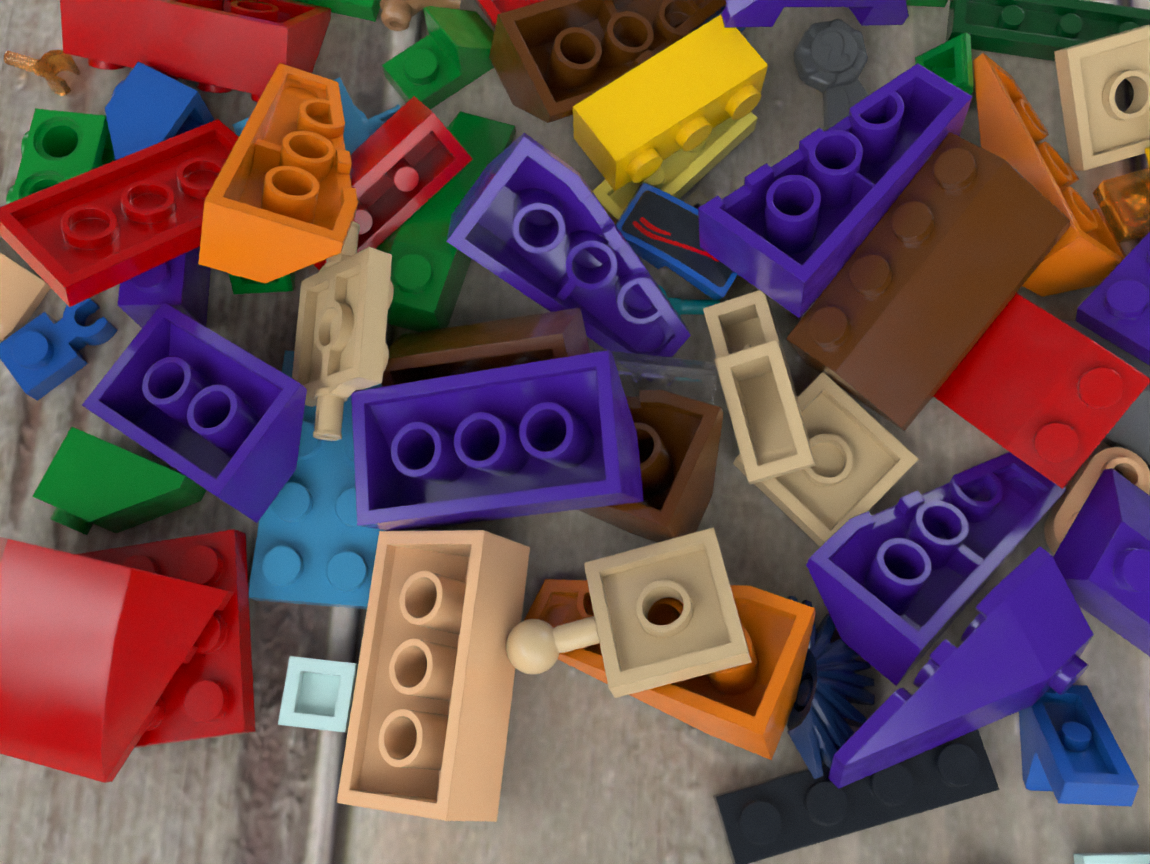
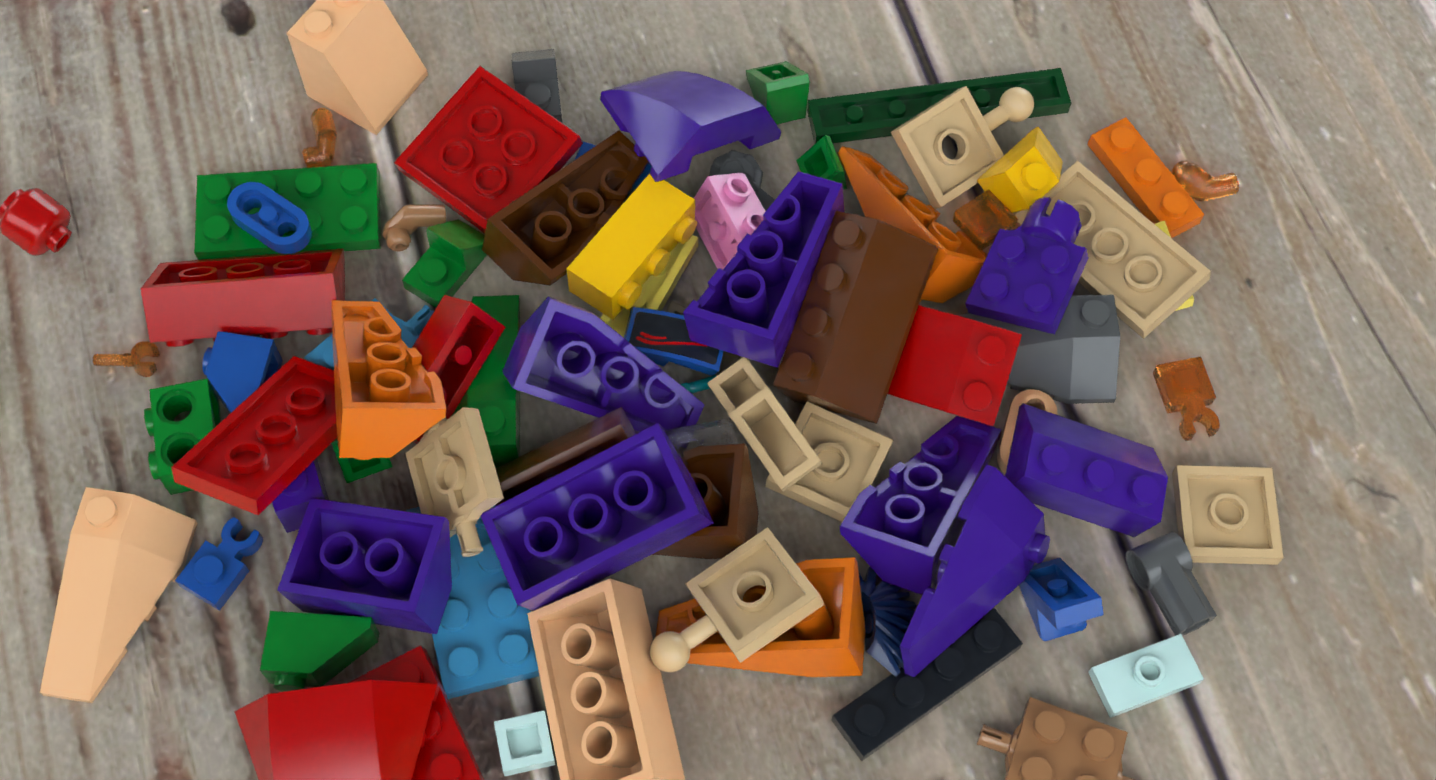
camera: 25 degrees left, 10 degrees down
none -> bright pink bracket [693,173,766,270]

